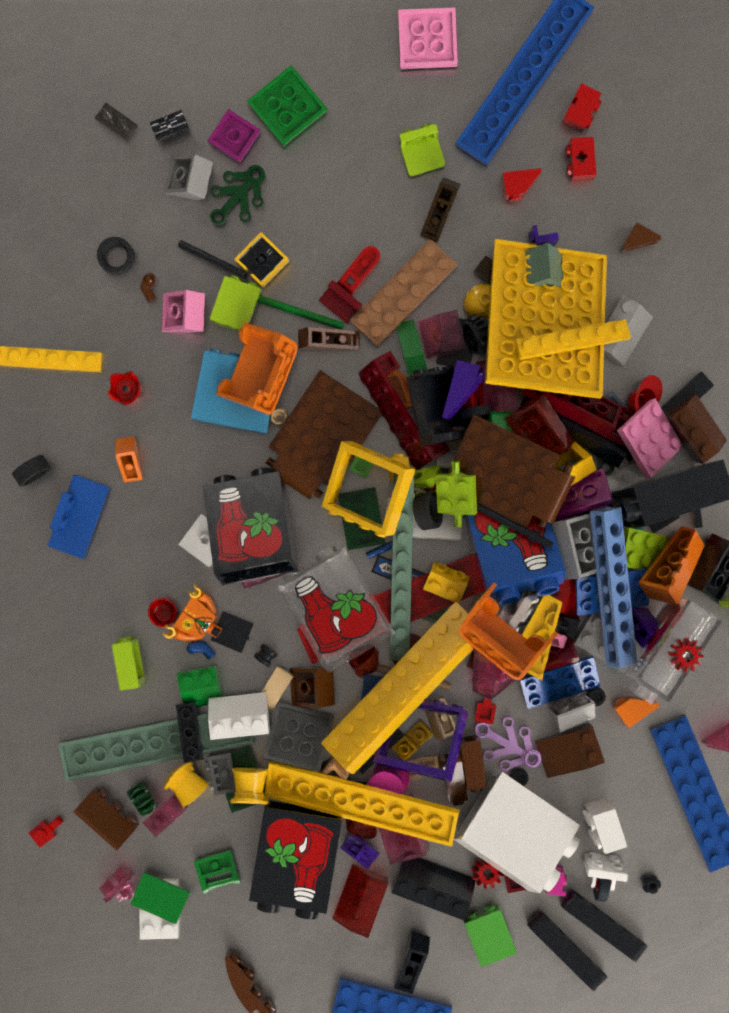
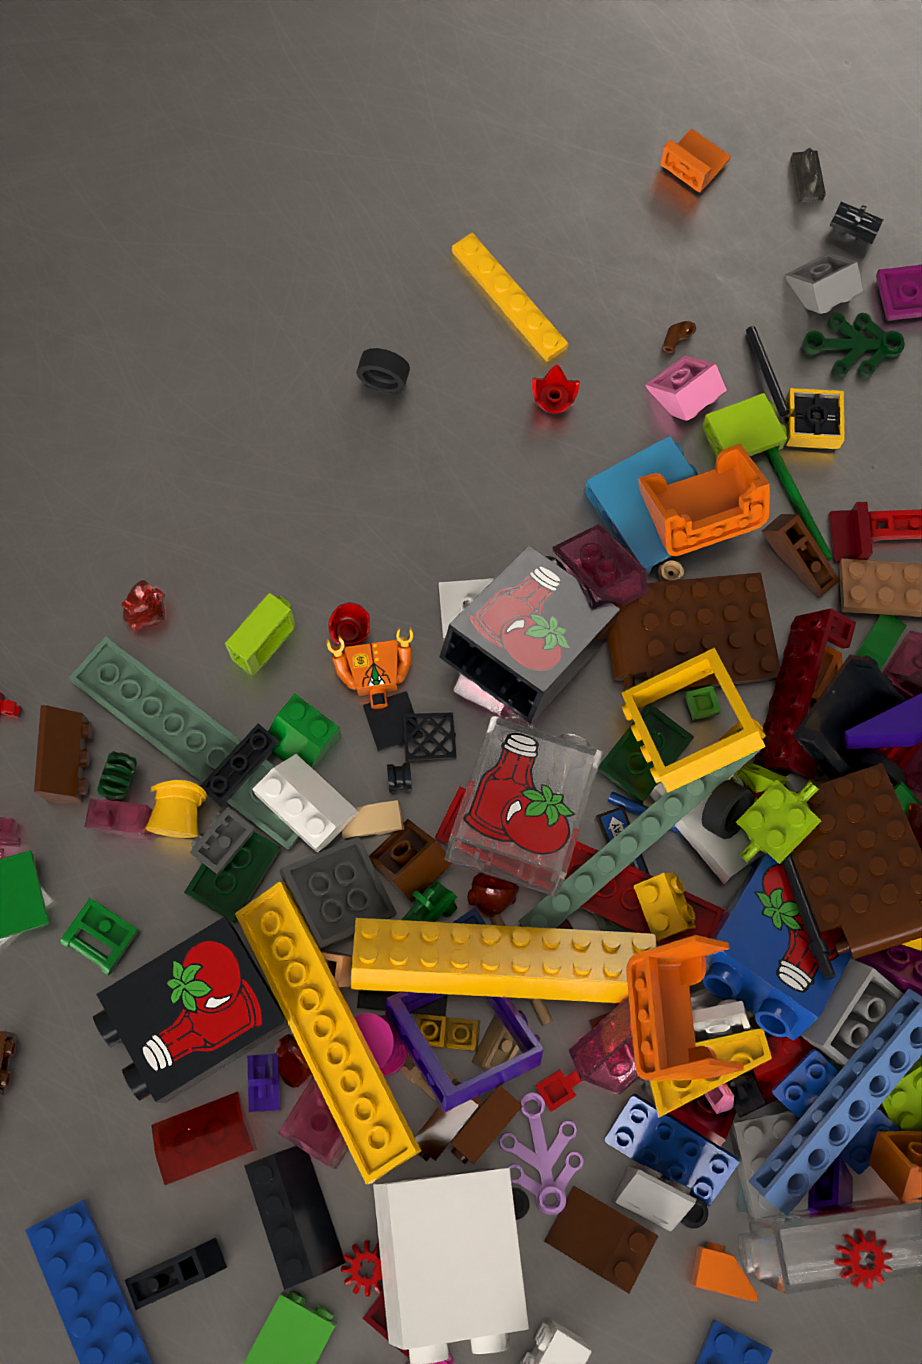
camera: 45 degrees right, 15 degrees down
blue bracket [48,475,110,559] -> none
black tyre [97,237,135,275] -> none
orange slope [115,436,143,482] -> none
blue arm [186,641,215,660] -> none
yellow hat [230,767,269,804] -> none
none -> clear red helmet [121,580,166,631]
none -> green hips [401,880,457,922]
none -> black window [402,712,457,761]
none -> clear pink slope [552,524,648,606]
none -> orange bracket [660,129,731,193]

